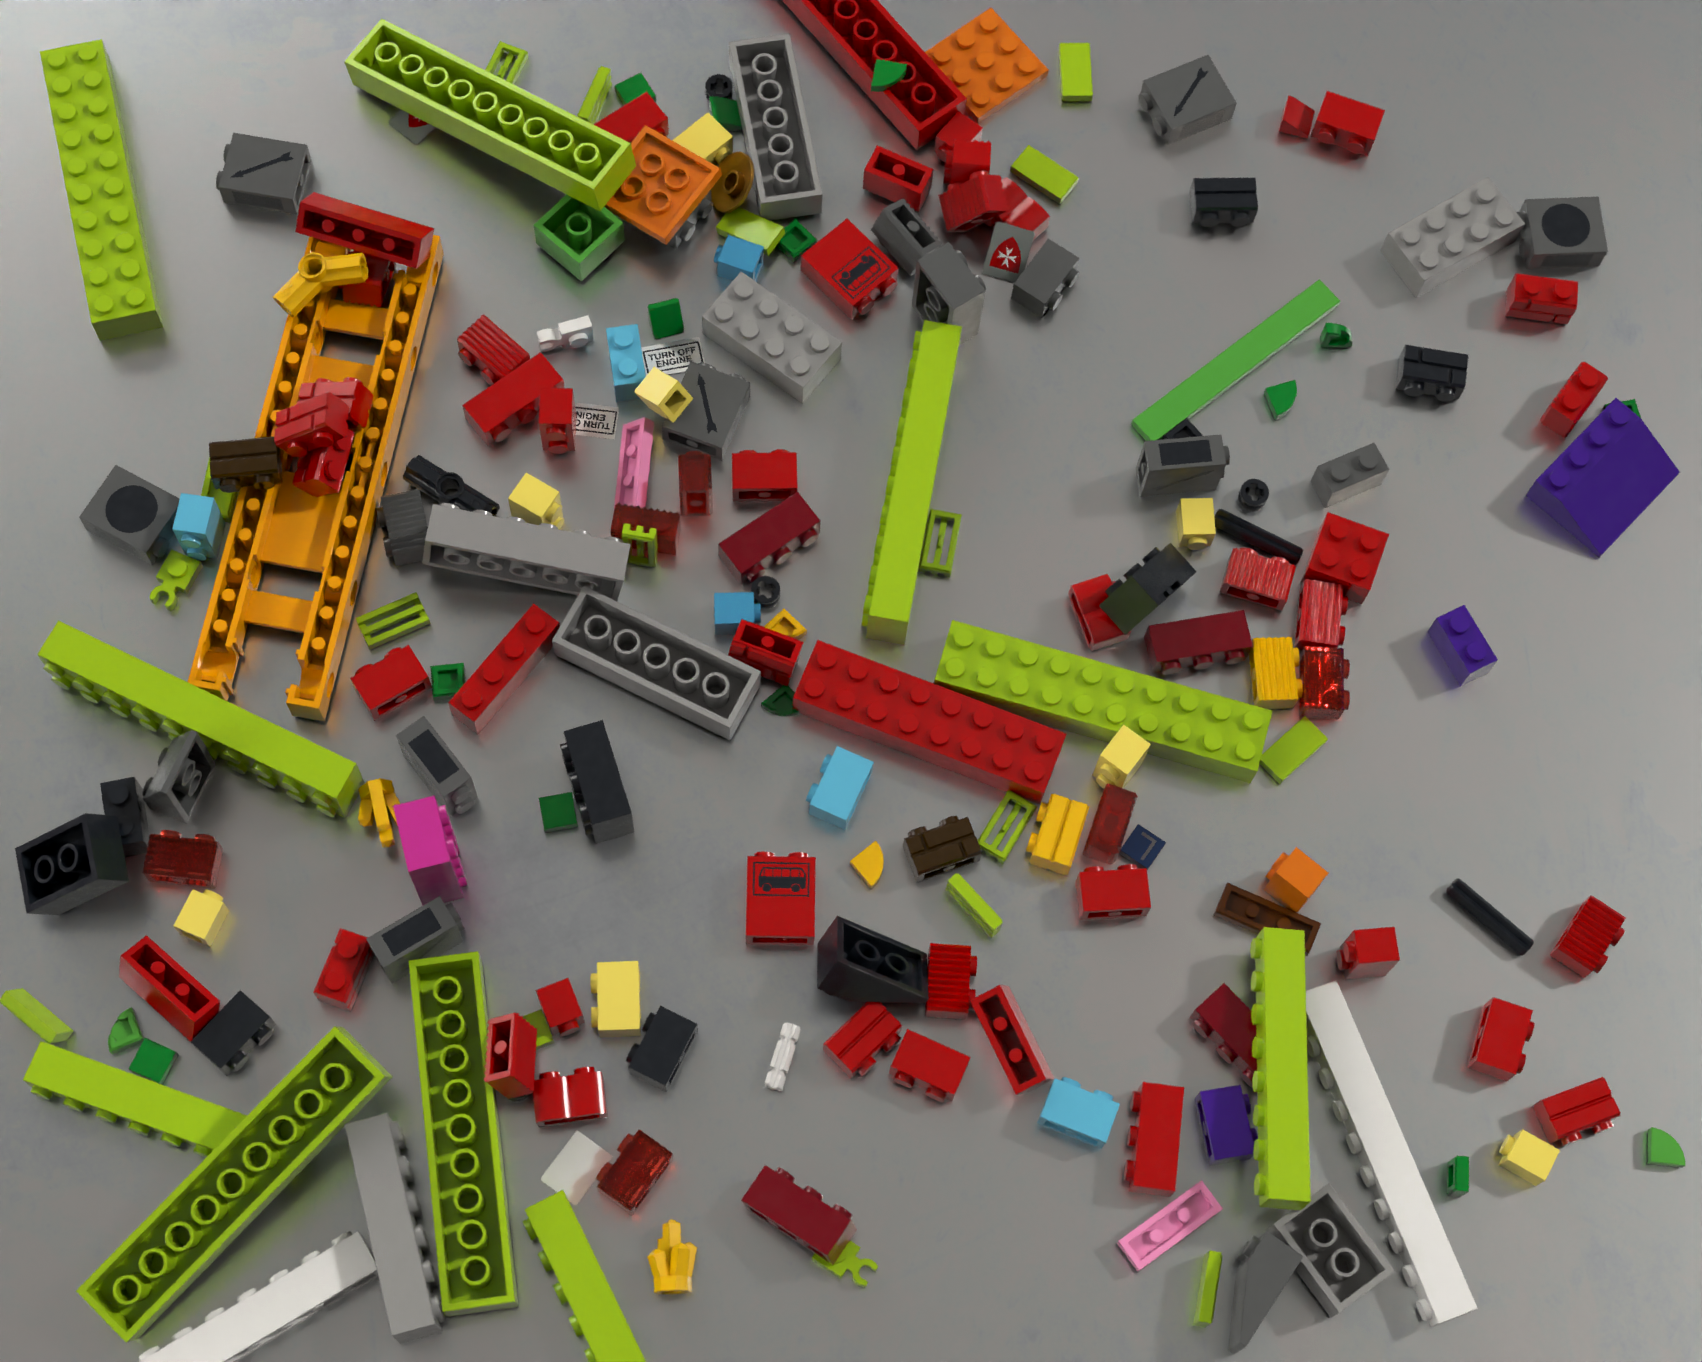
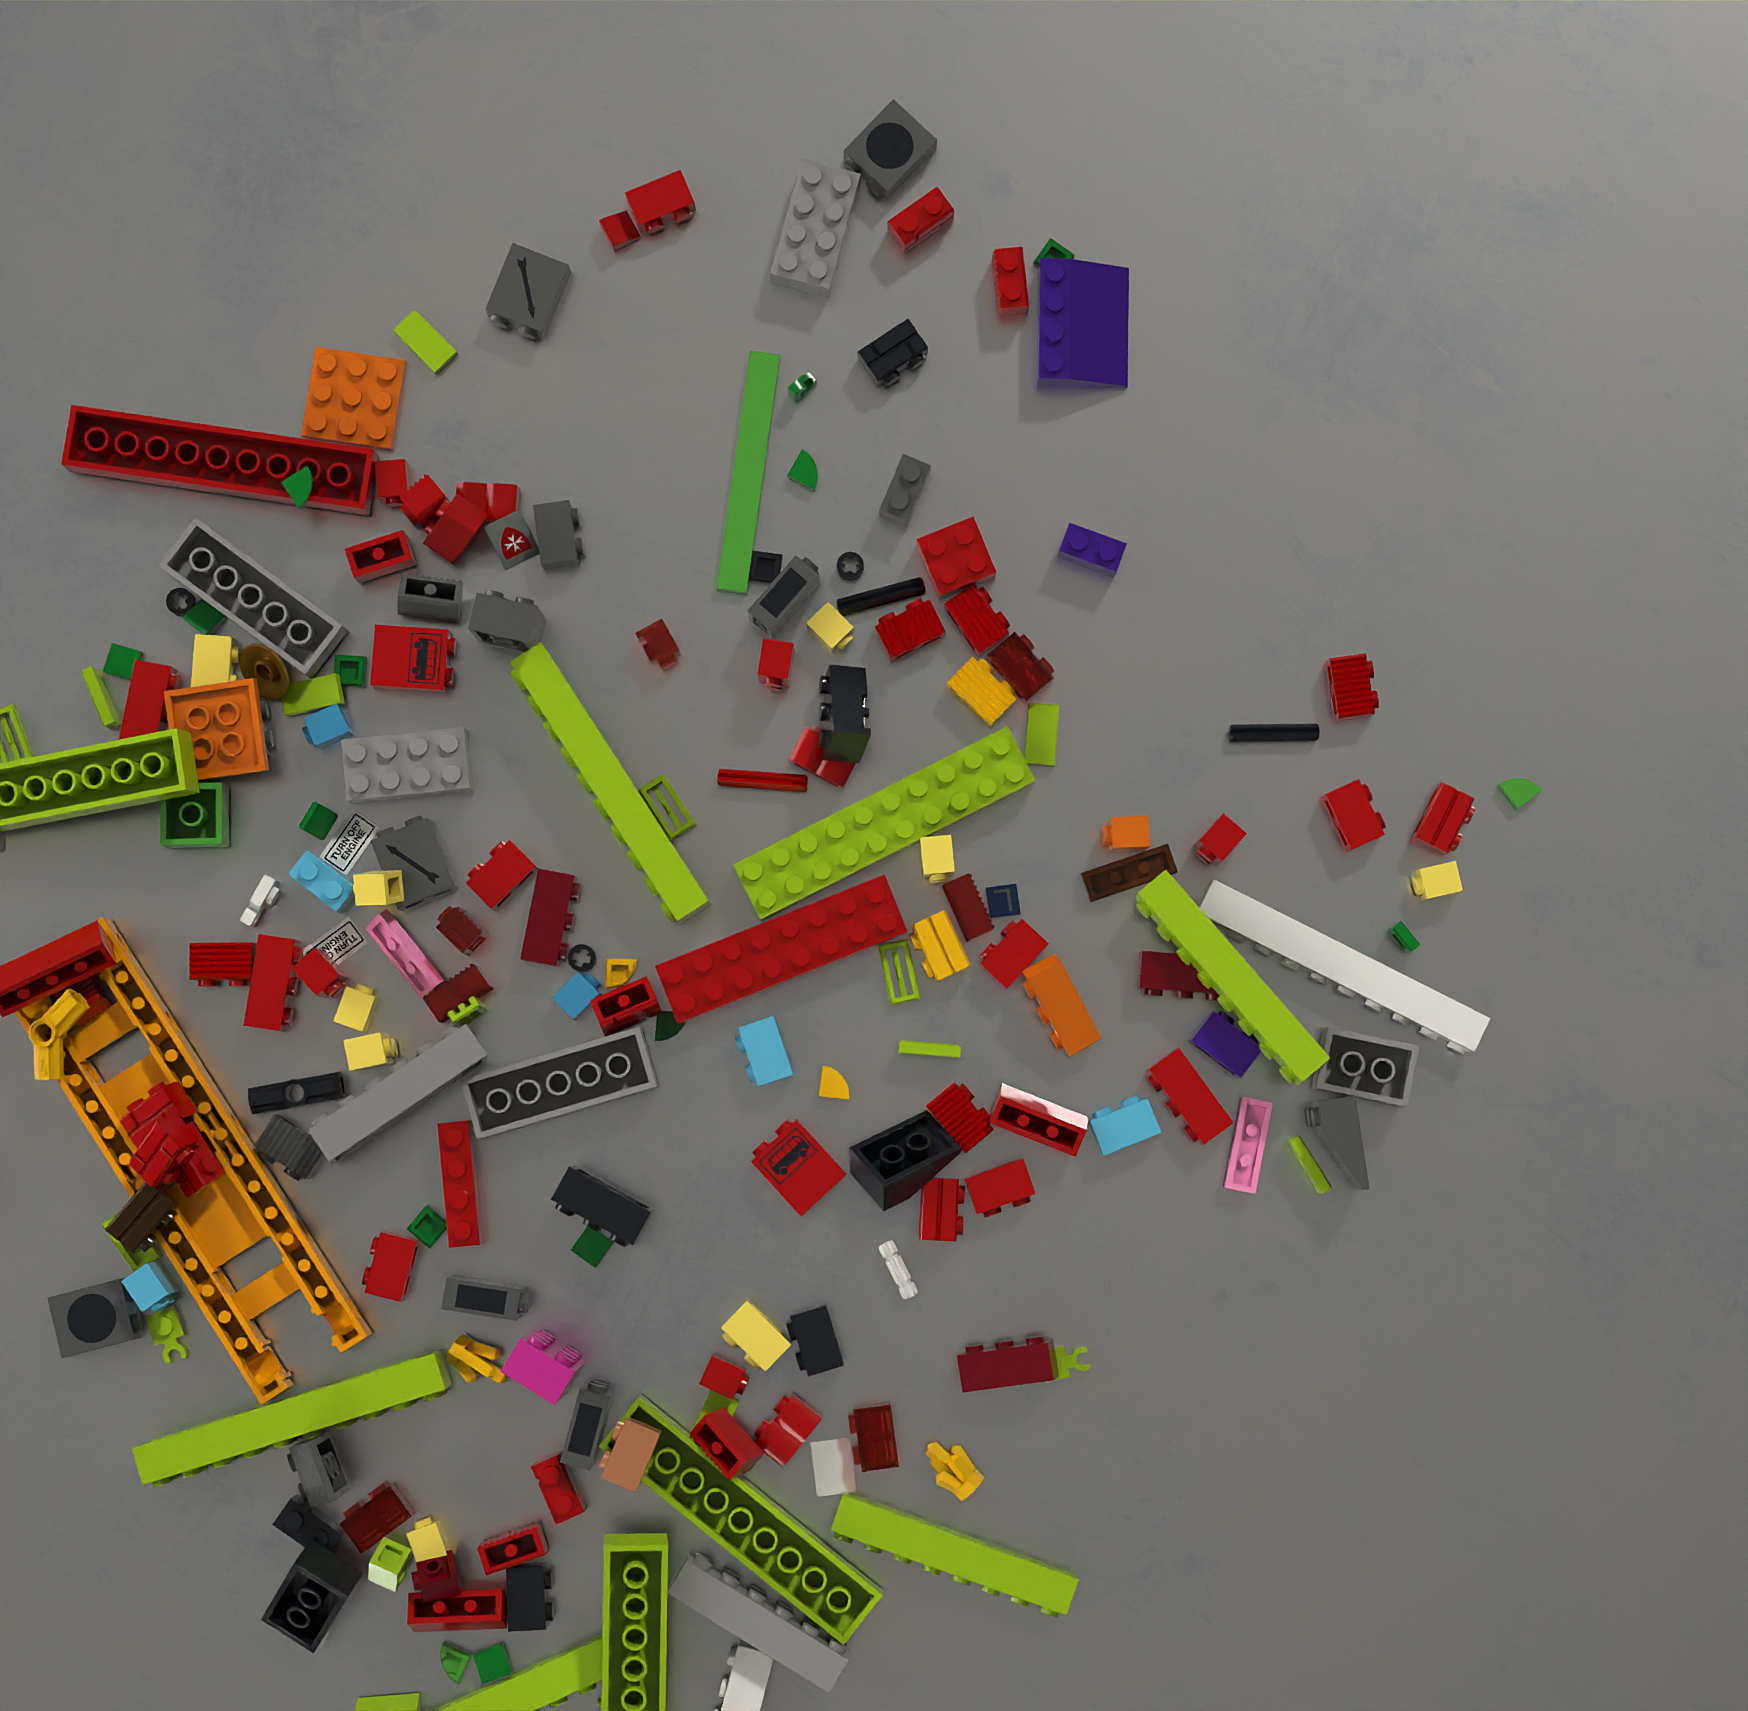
camera: 40 degrees left, 15 degrees up
lime tile [355,592,431,650] -> none
dark brown brick [903,816,982,882] -> none
lime tile [1010,145,1079,204] -> none
dark red brick [1144,610,1253,675] -> none
black brick [1189,178,1258,227] -> none
none -> light yellow brick [333,983,379,1032]
none -> lime brick [368,1537,412,1592]
none -> dark red brick [411,1550,461,1602]
none -> red brick [477,1521,549,1576]
none -> nougat brick [599,1416,662,1493]
none -> clear red brick [635,619,681,670]
none -> red axle [717,769,808,792]
none -> red brick [757,638,795,691]
none -> orange brick [1022,953,1102,1057]

